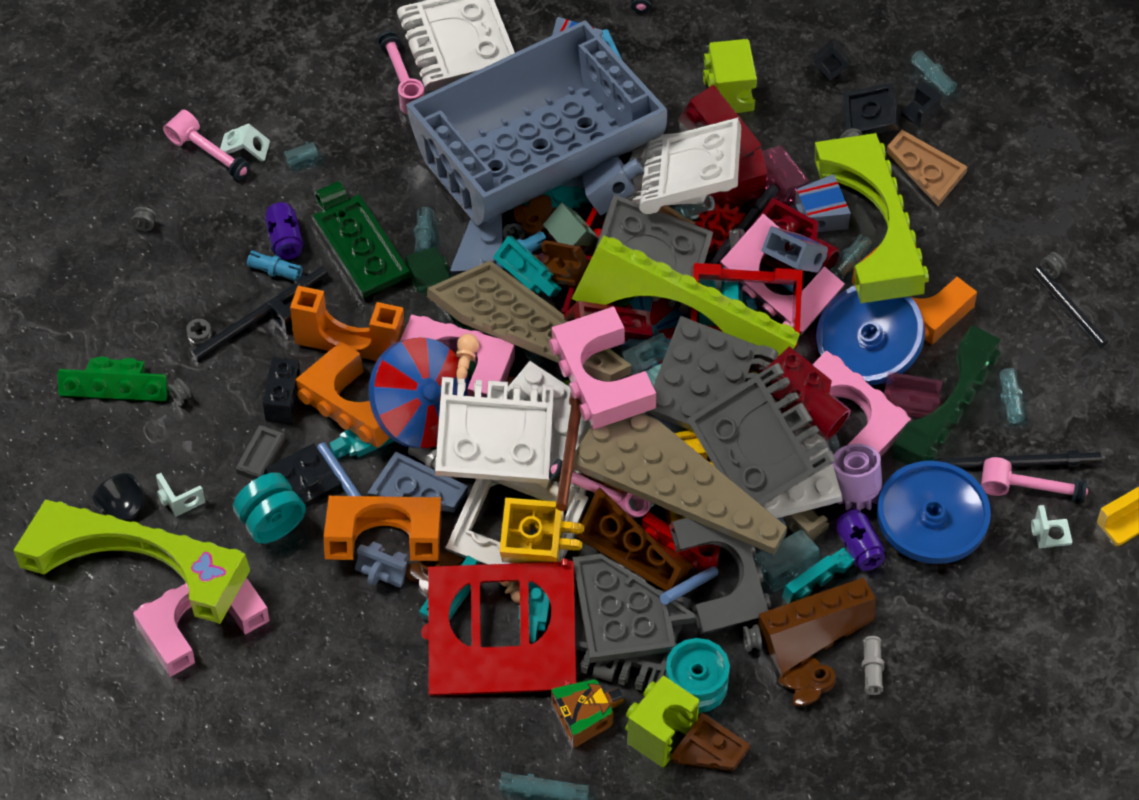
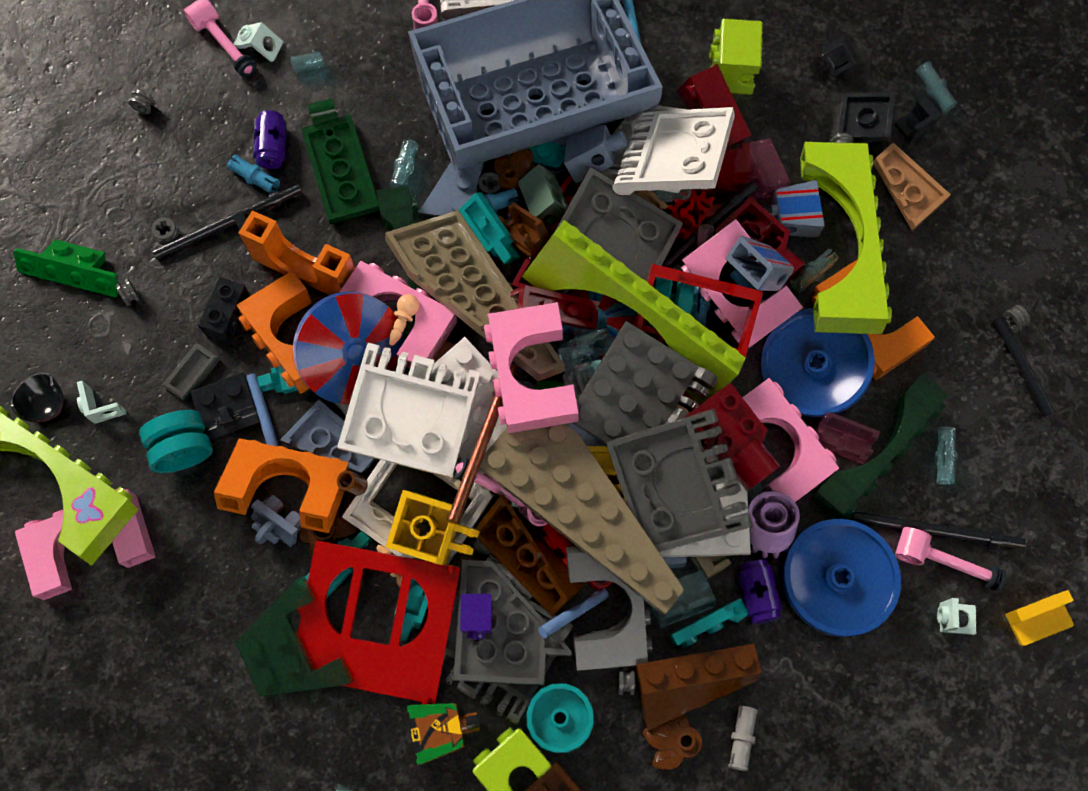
camera: 10 degrees right, 15 degrees up
none -> clear green wing [235,577,353,697]
none -> reddish brown hinge [337,470,368,496]
none -> dark purple brick [460,594,492,640]

